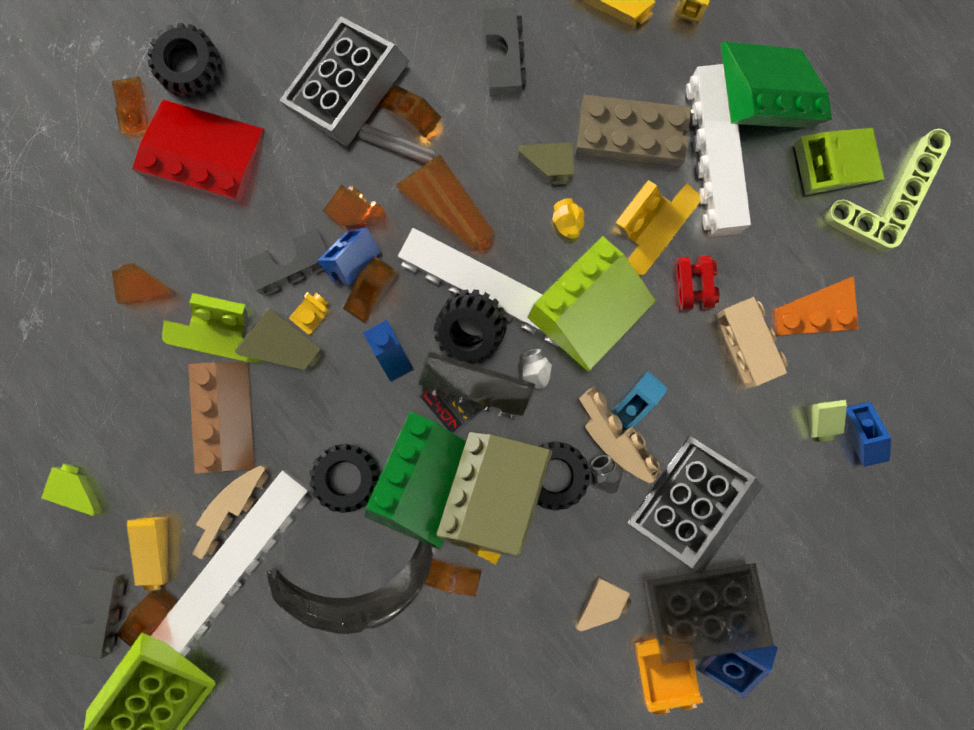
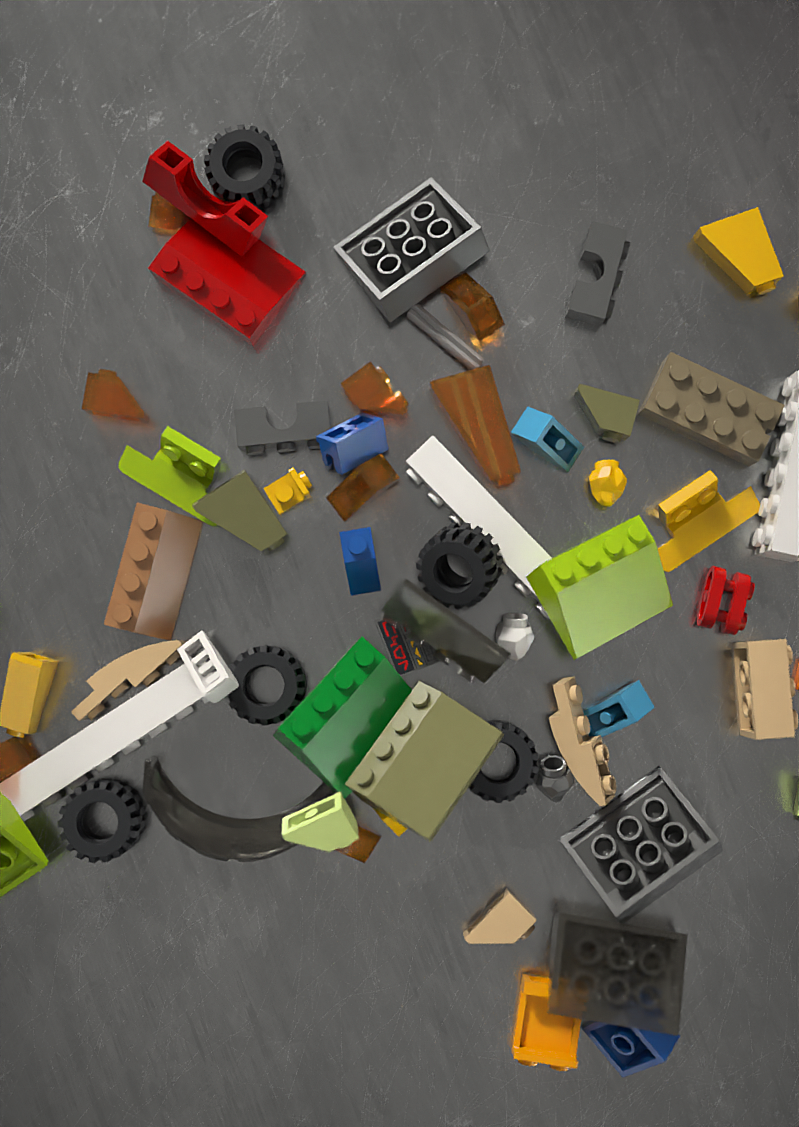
camera: 20 degrees right, 0 degrees up
none -> black tyre [58,779,145,863]
none -> red arch [142,140,268,256]
none -> white slope [177,631,239,703]
none -> yellowish green slope [282,792,359,852]
none -> dark azure slope [511,406,584,472]

